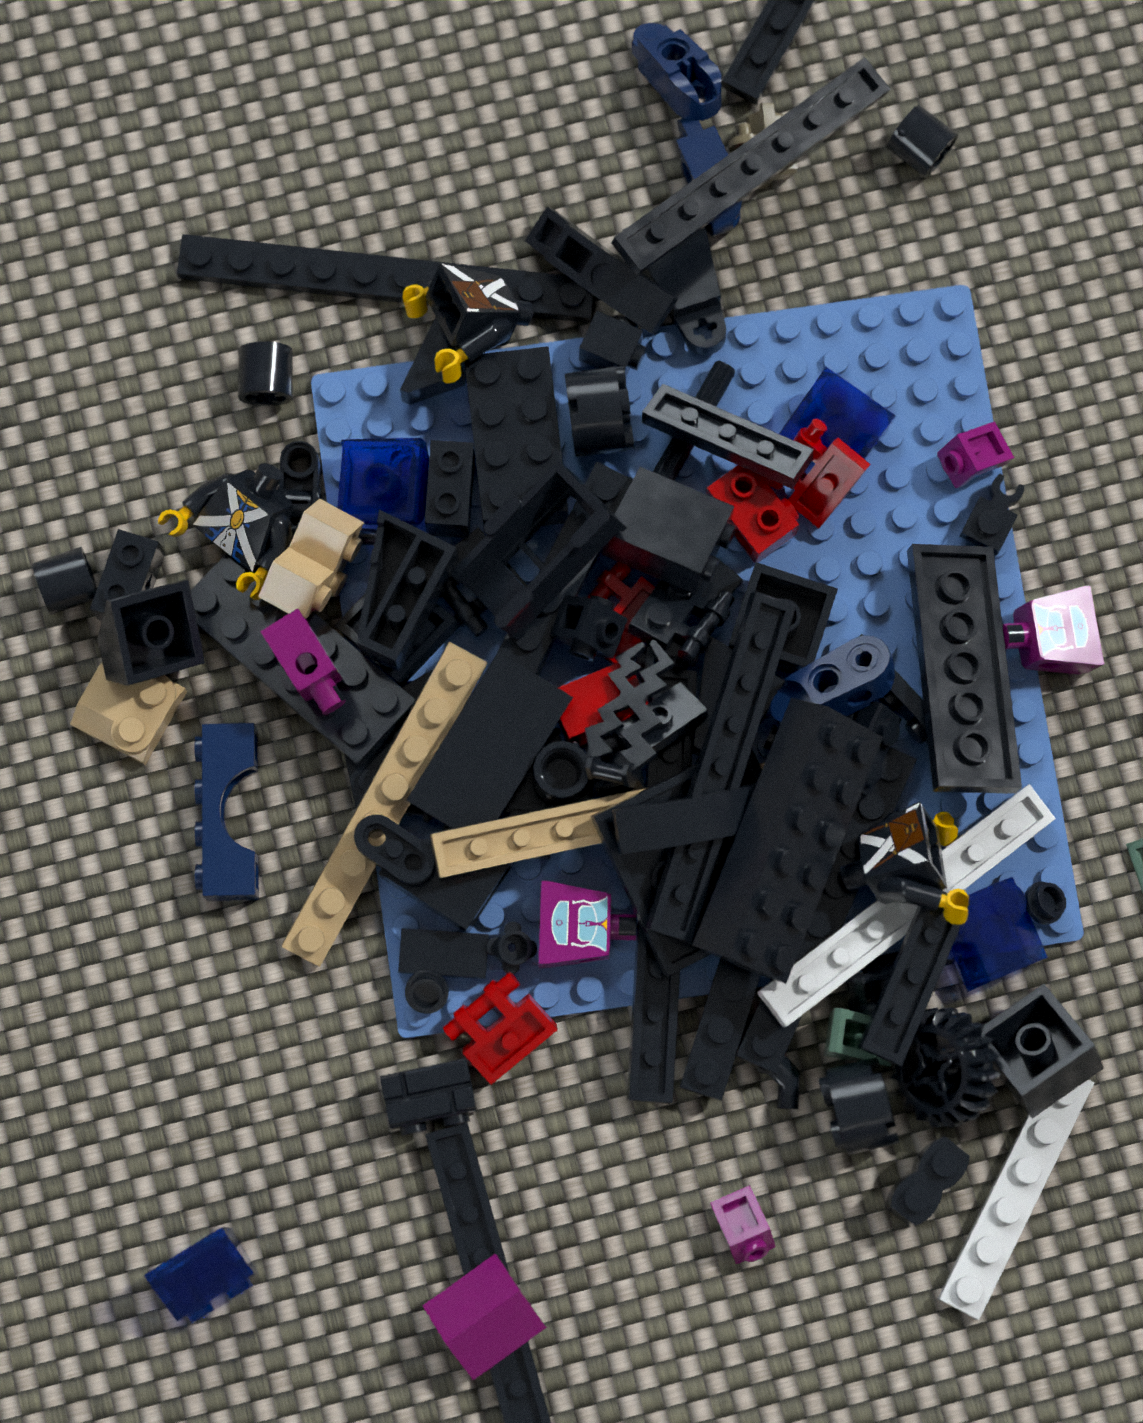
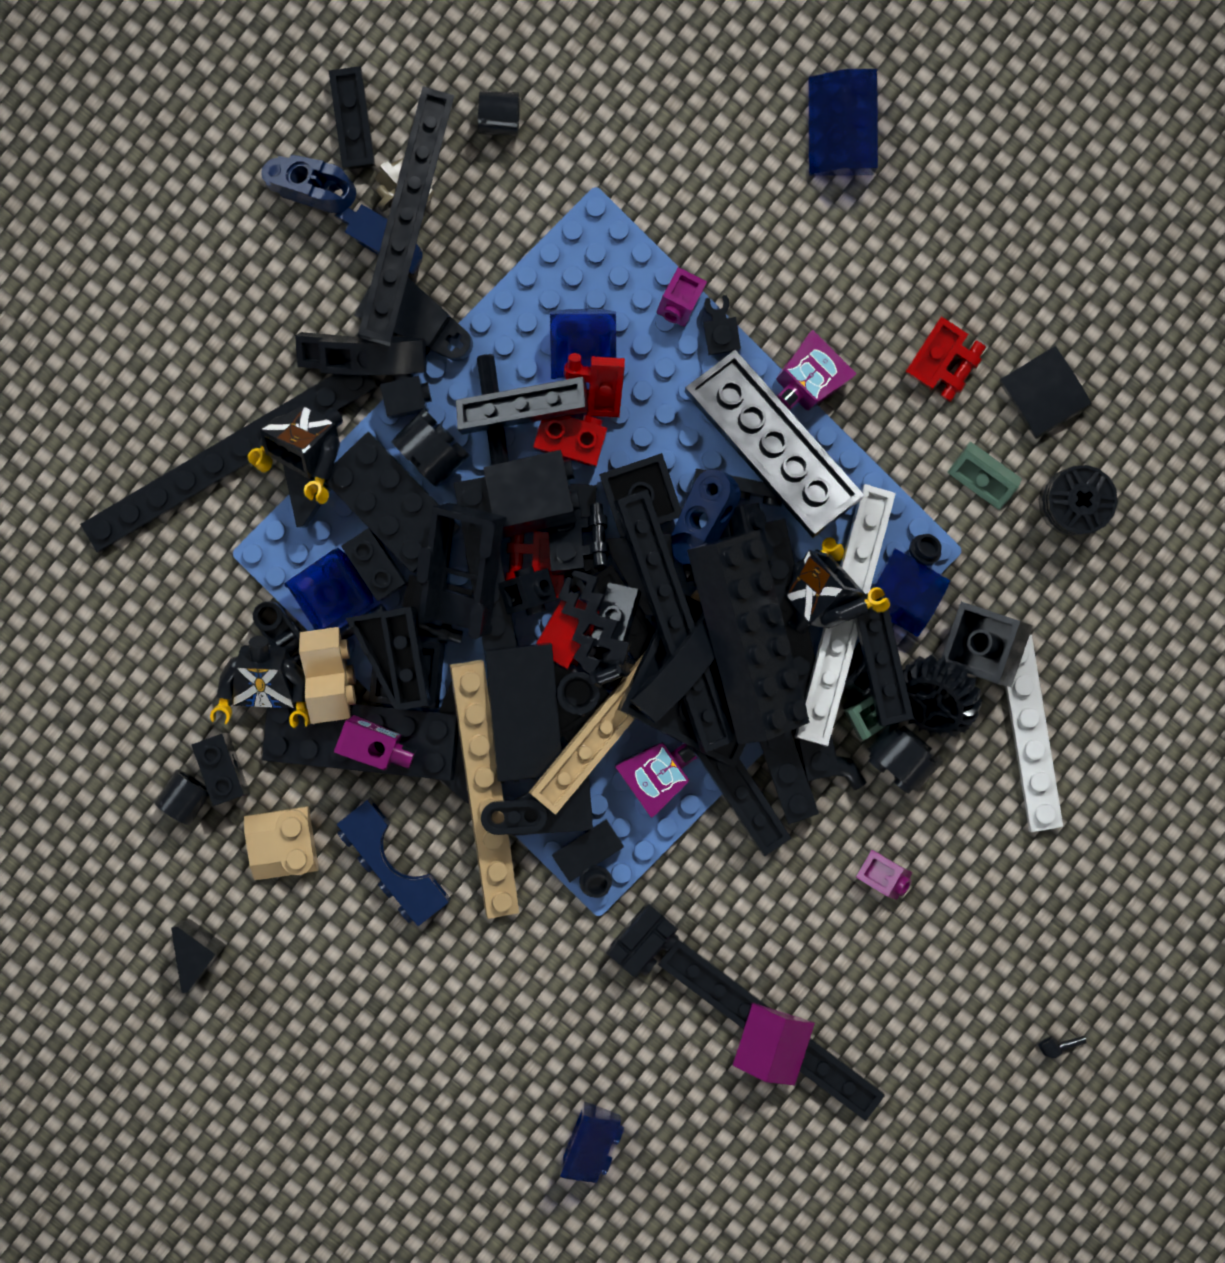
camera: 35 degrees left, 10 degrees up
black slope [97,579,205,686] -> none
black piece [238,342,293,406] -> none
red plate [442,972,558,1085] -> none
black plate [486,922,537,974] -> none
black brick [885,1136,970,1227] -> none

